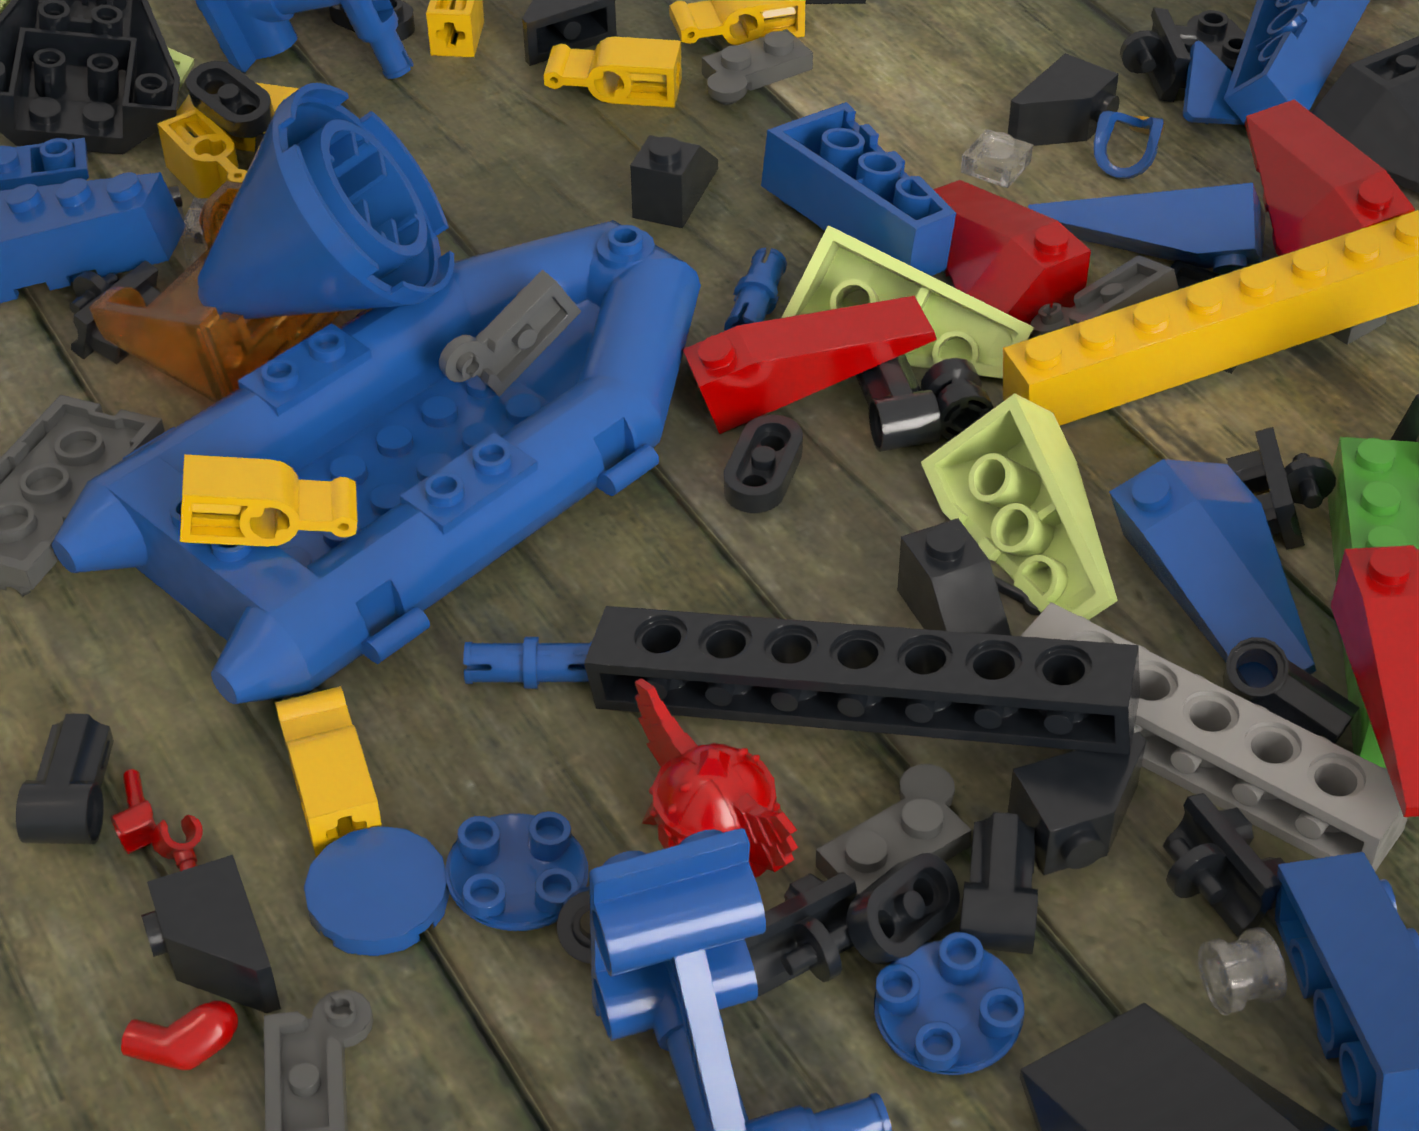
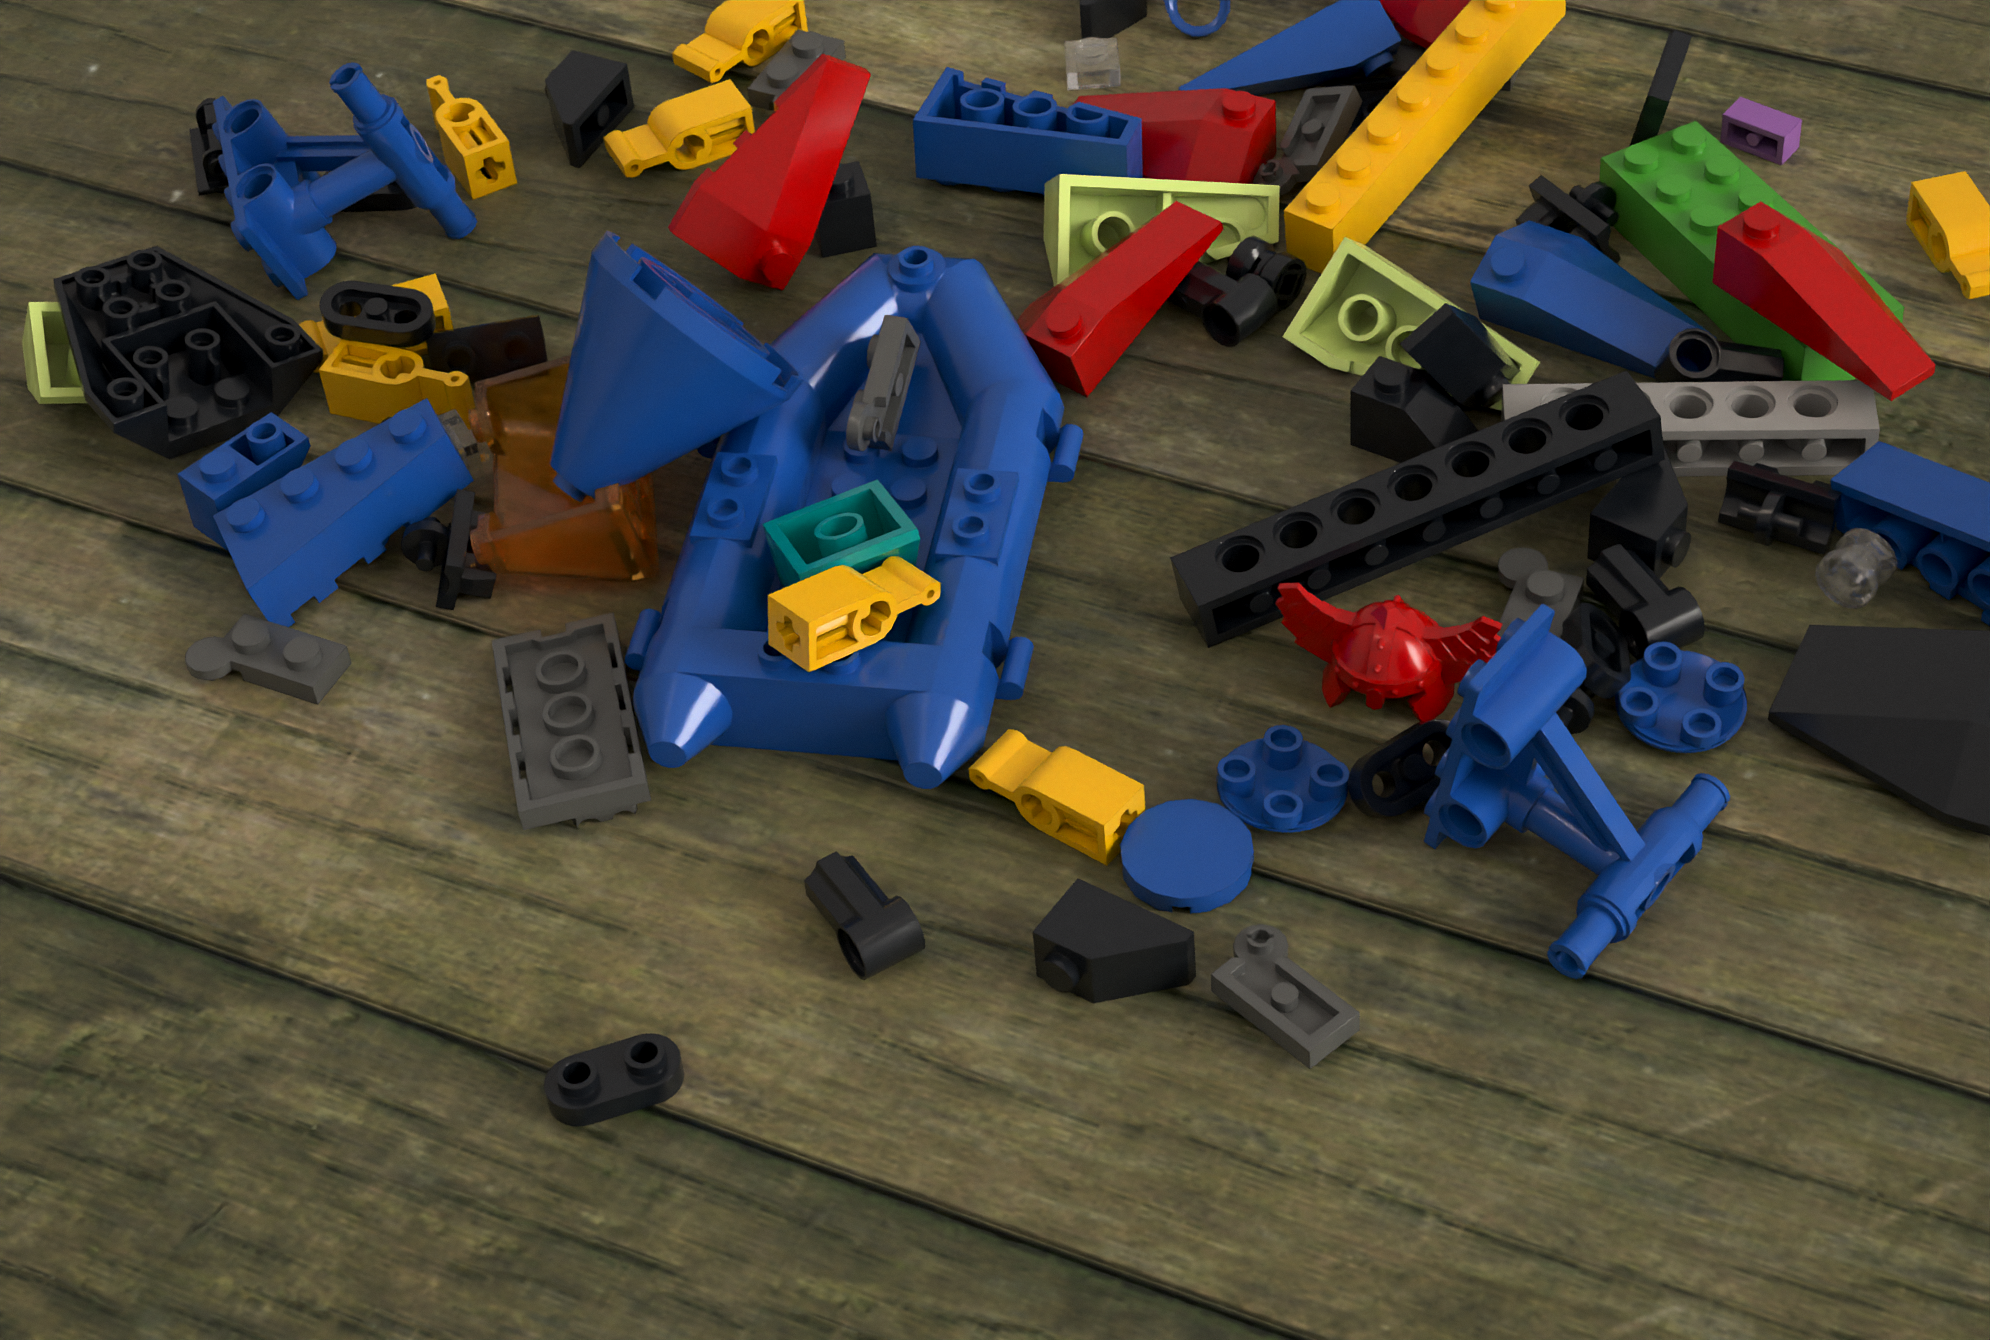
camera: 30 degrees left, 0 degrees up
red hand [110,769,156,854] -> none
red arm [121,1000,238,1070] -> none
red hand [151,815,203,871] -> none
blue pin [463,637,592,689] -> none
blue pin [724,248,787,331] -> none
black plate [724,414,803,513] -> none
none -> red wedge [668,53,871,291]
none -> teal slope [762,479,920,588]
none -> black slope [1400,303,1521,410]

